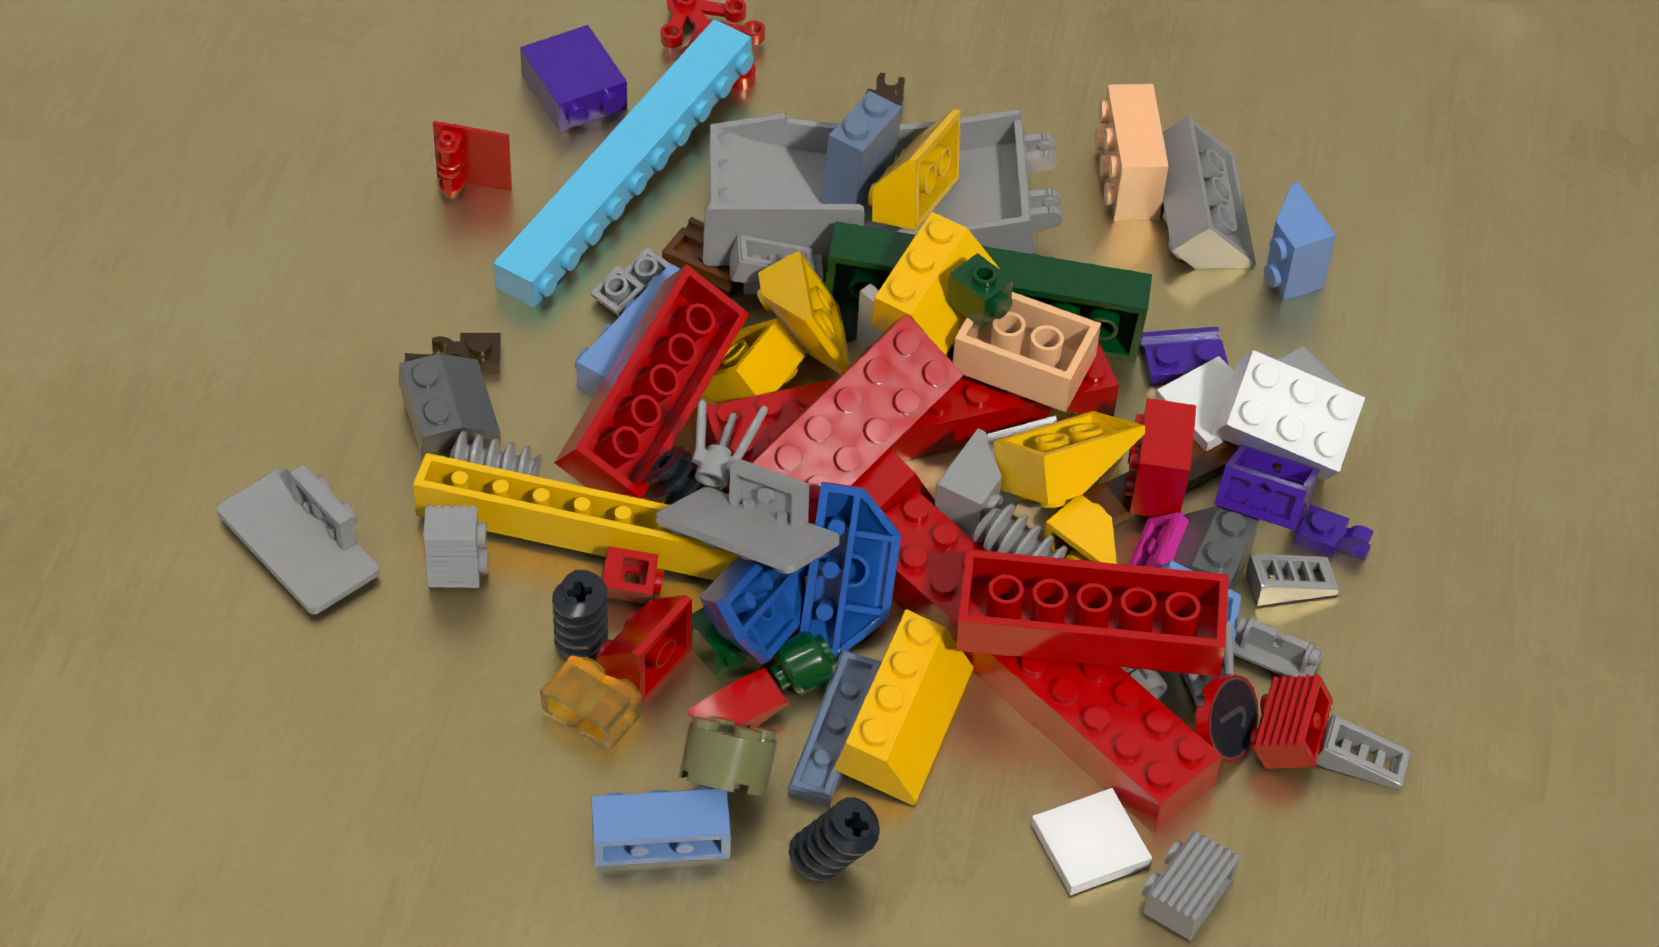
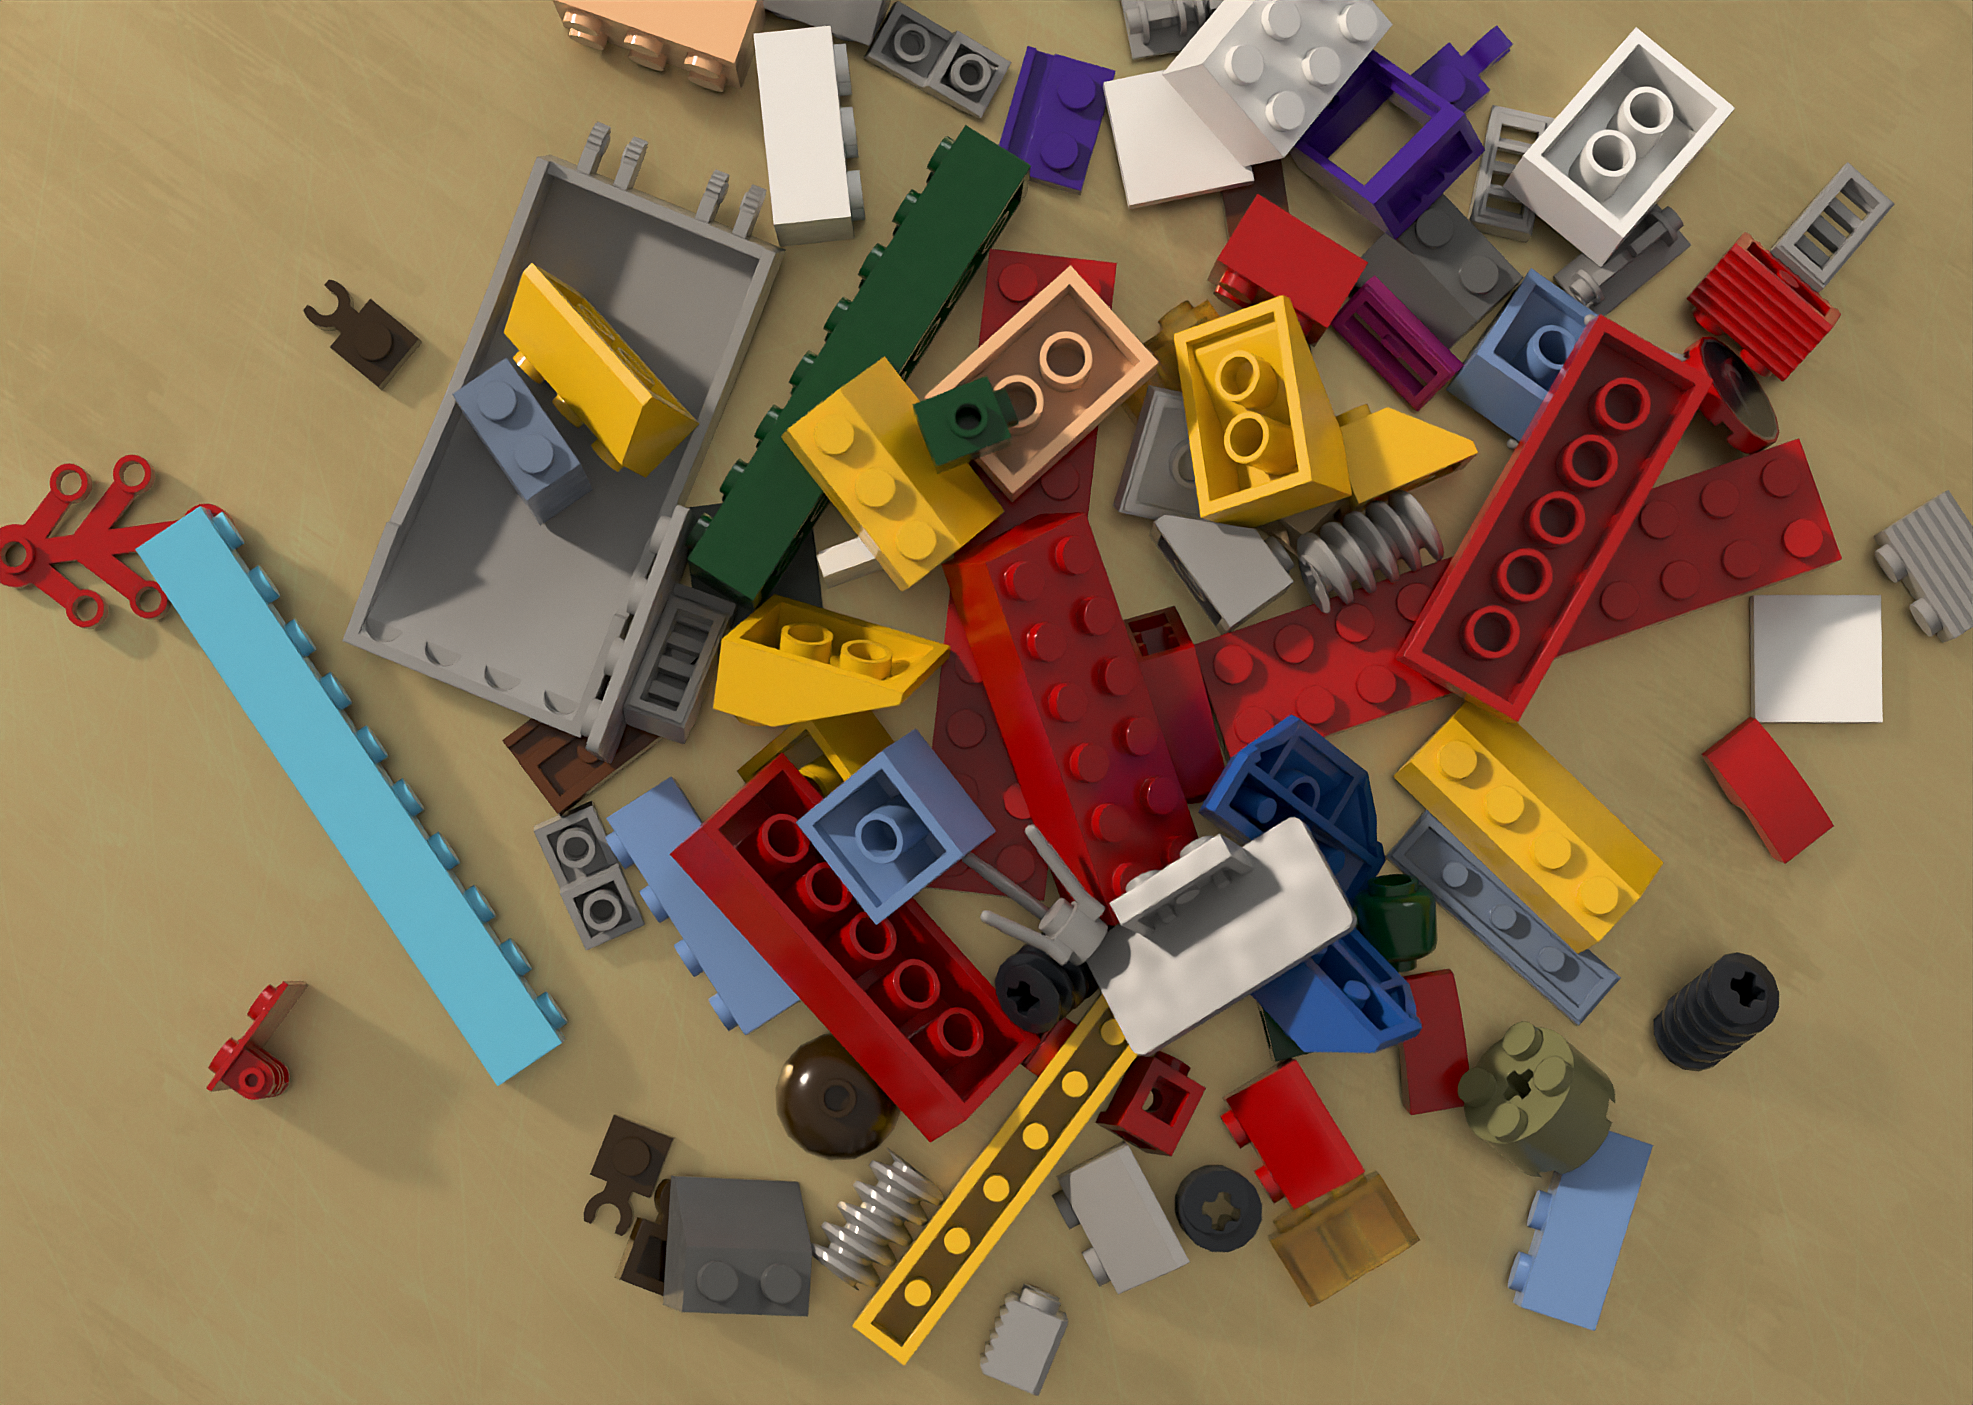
camera: 65 degrees left, 35 degrees up
dark purple brick [520,25,627,132] -> none
none -> white brick [754,25,865,247]
none -> dark brown cylinder [775,1034,901,1161]
none -> medium blue slope [796,728,996,925]
none -> light grey slope [864,1,1011,118]
none -> light grey slope [1052,1141,1190,1294]
none -> white brick [1503,27,1735,267]
none -> red slope [1701,716,1834,864]

